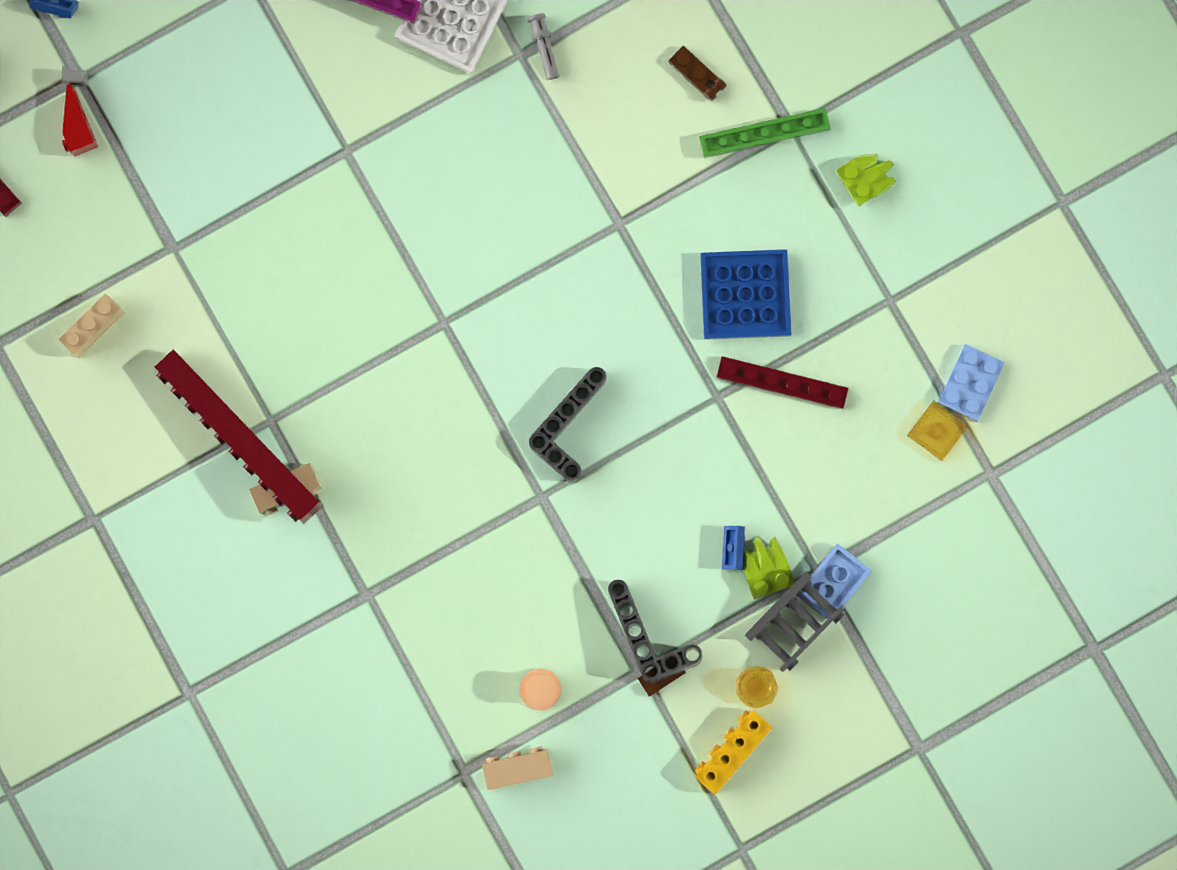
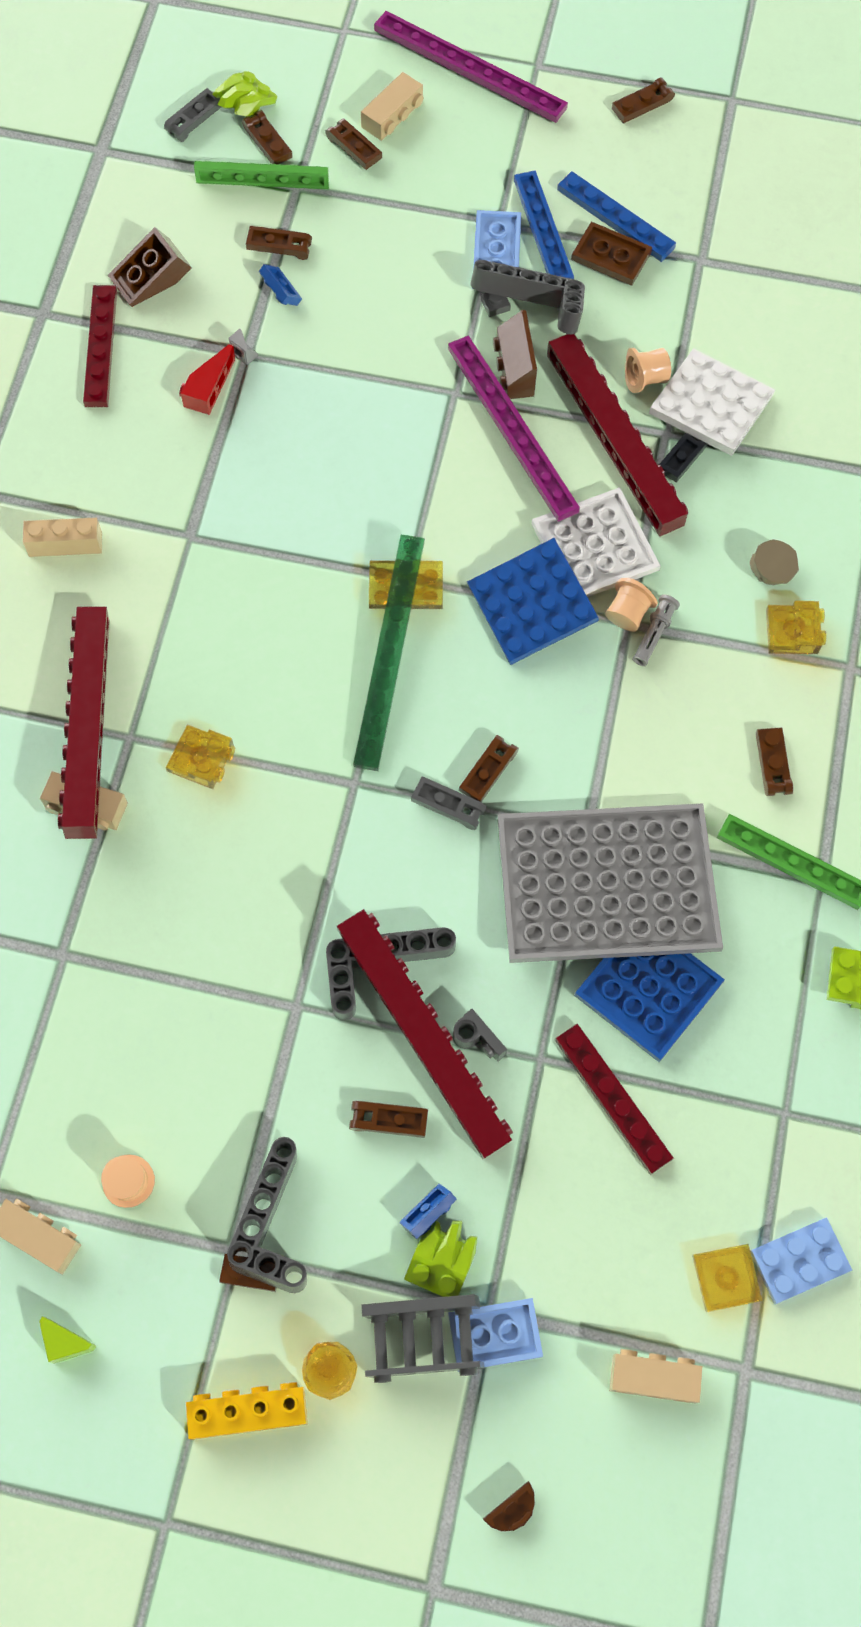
camera: 40 degrees right, 15 degrees down
none -> lime slope [39,1316,96,1364]
none -> clear yellow plate [166,725,235,789]
none -> dark red brick [337,909,513,1159]
none -> reddish brown plate [349,1101,428,1138]
none -> clear green plate [353,534,425,772]
none -> clear yellow plate [369,560,443,609]
none -> dark grey plate [411,776,487,830]
none -> dark grey plate [453,1009,507,1062]
none -> reddish brown plate [459,735,519,802]
none -> blue plate [467,538,599,665]
none -> reddish brown plate [483,1481,535,1531]
none -> light grey plate [498,803,723,963]
none -> light nougat piece [605,578,658,632]
none -> tan brick [609,1349,703,1404]

